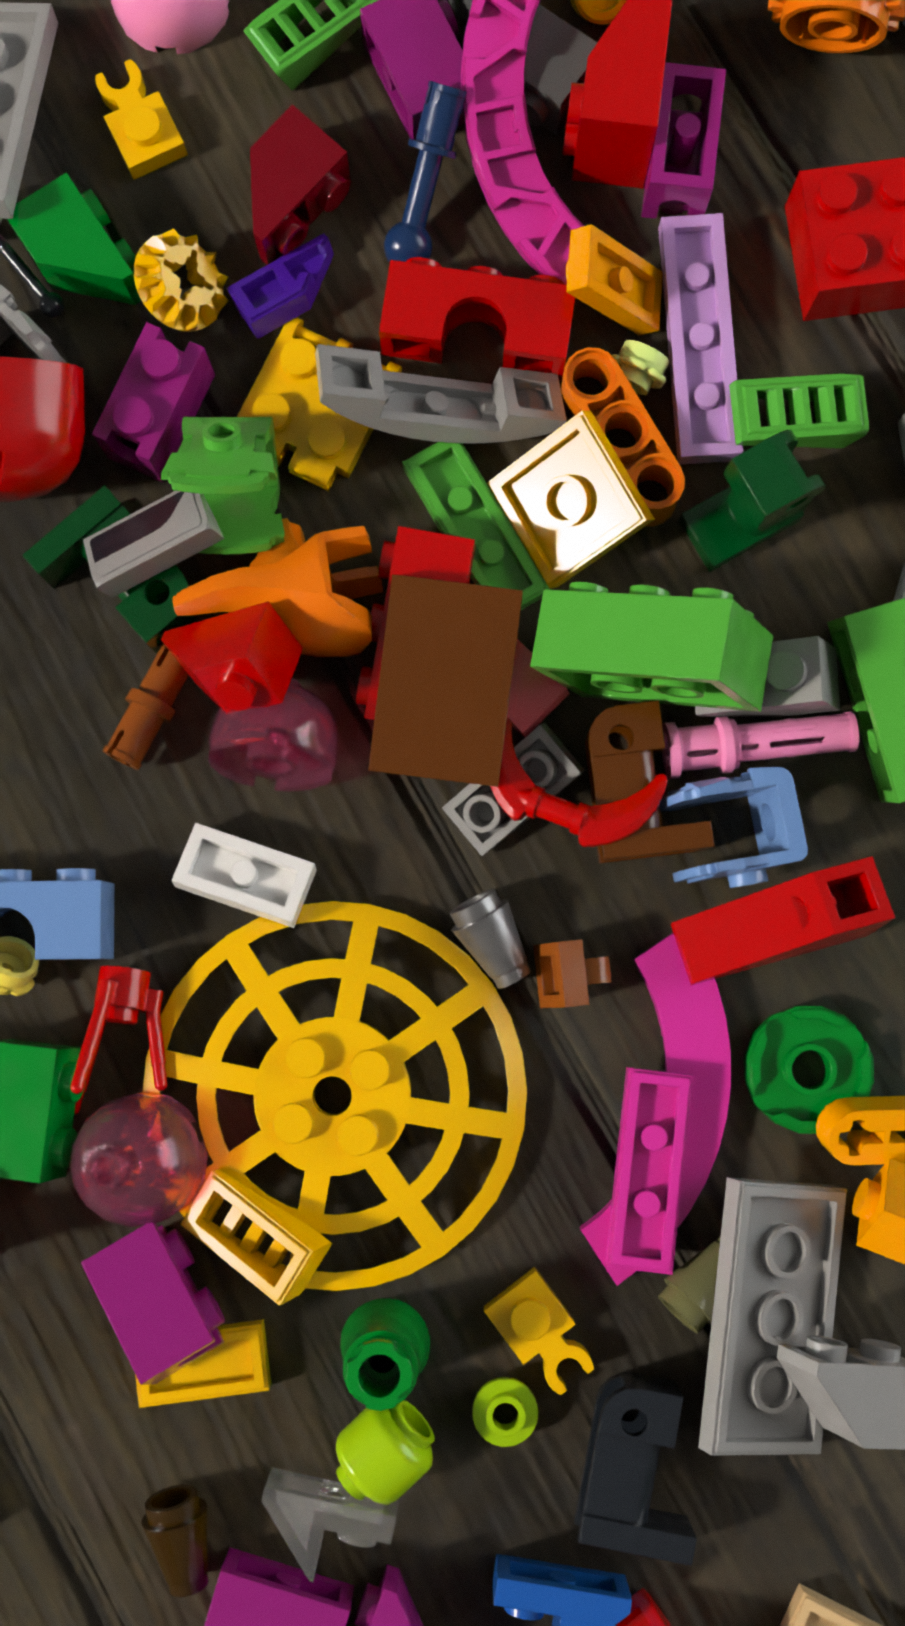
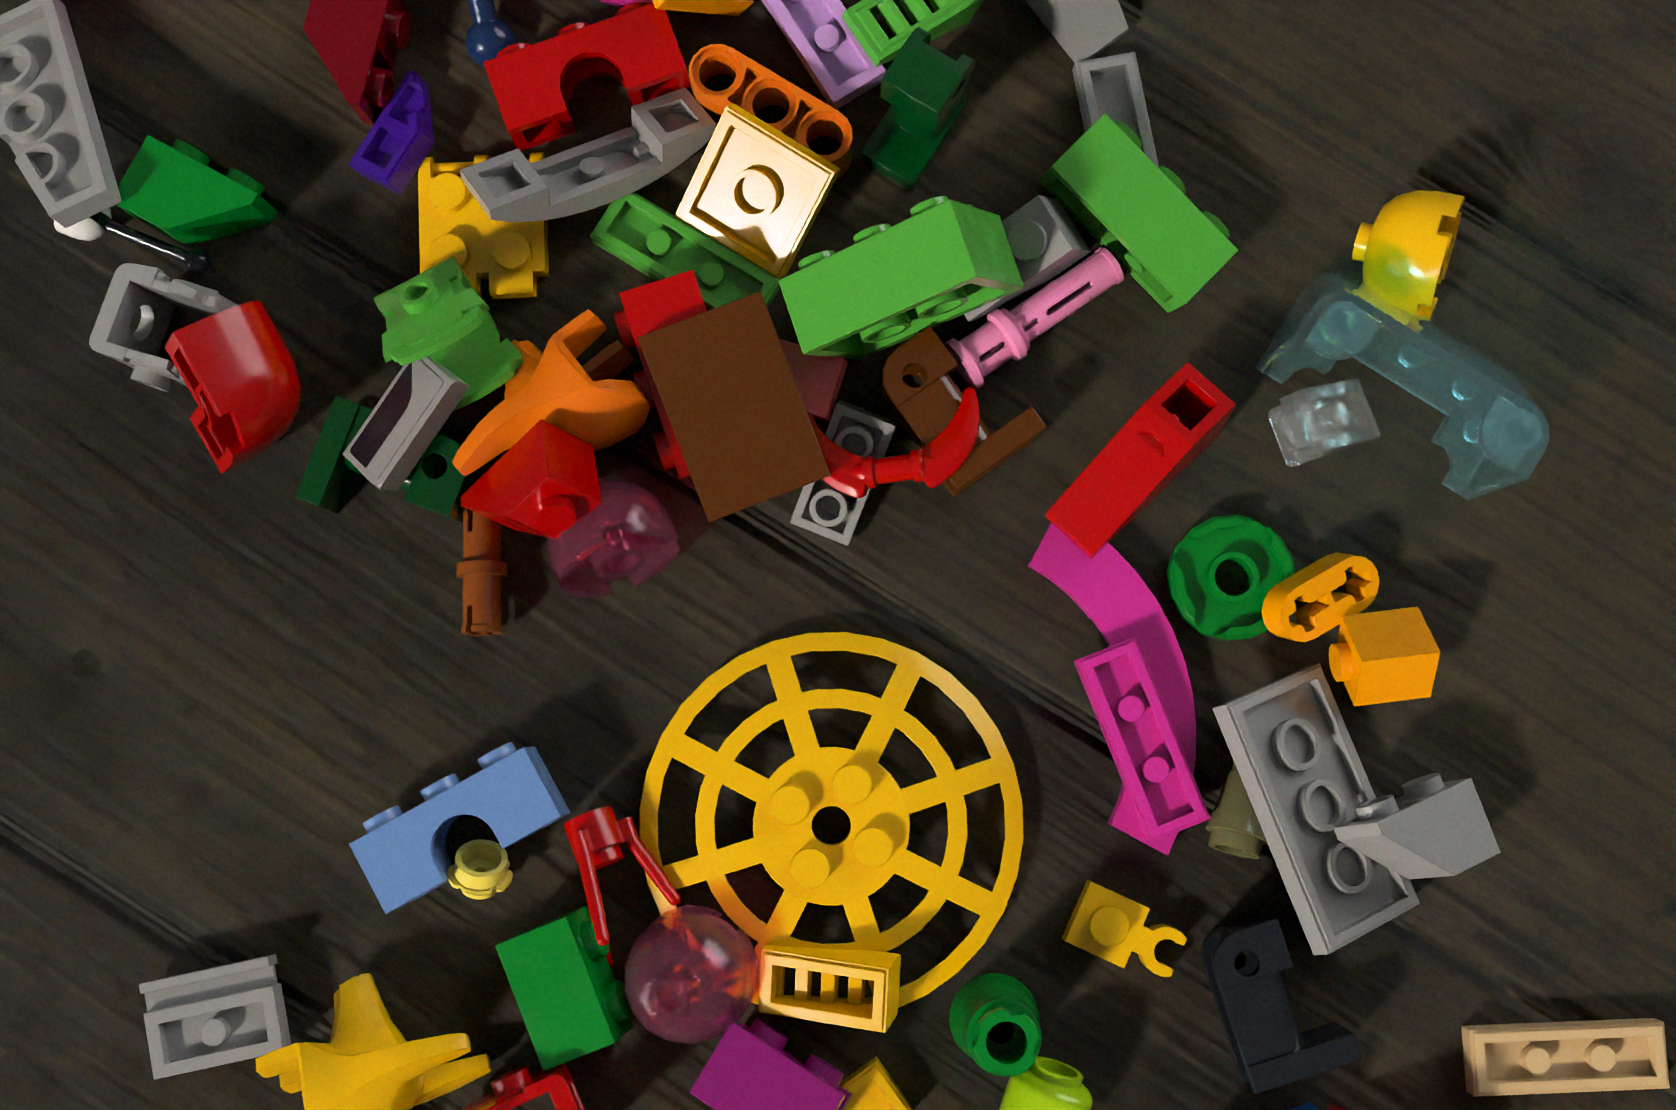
camera: 30 degrees left, 0 degrees up
magenta brick [92,322,215,483] -> none
yellow plate [95,59,188,180] -> none
yellow gear [133,229,229,332] -> none
white plate [171,823,317,928] -> none
flat silver cone [449,889,531,989] -> none
lime plate [472,1377,538,1447] -> none
dark orange tile [533,939,612,1008] -> none
yellowish green plate [612,340,669,395] -> none
medium blue piece [660,767,808,889] -> none

